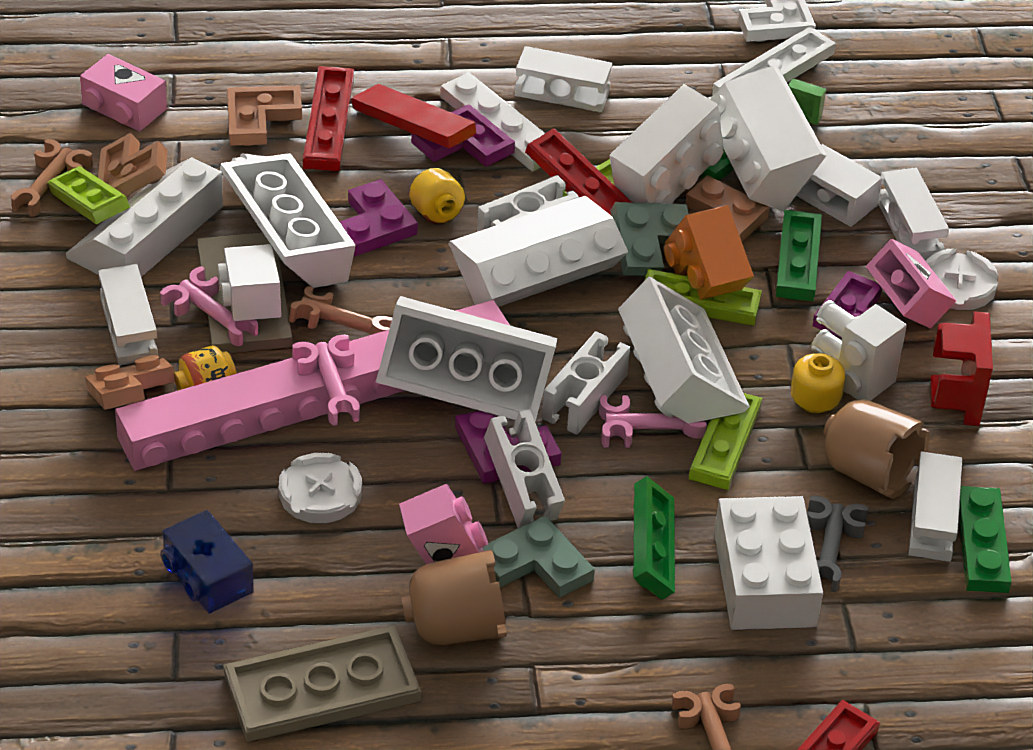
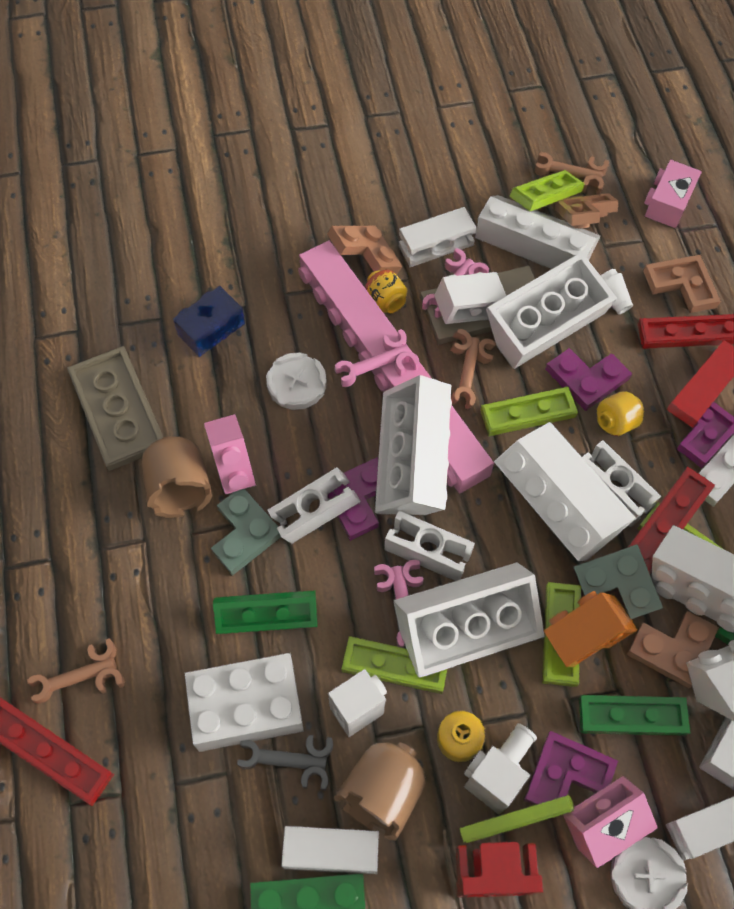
camera: 85 degrees right, 20 degrees up
none -> white brick [328,669,387,737]
none -> lime tile [460,795,575,843]
none -> lime tile [480,387,578,436]

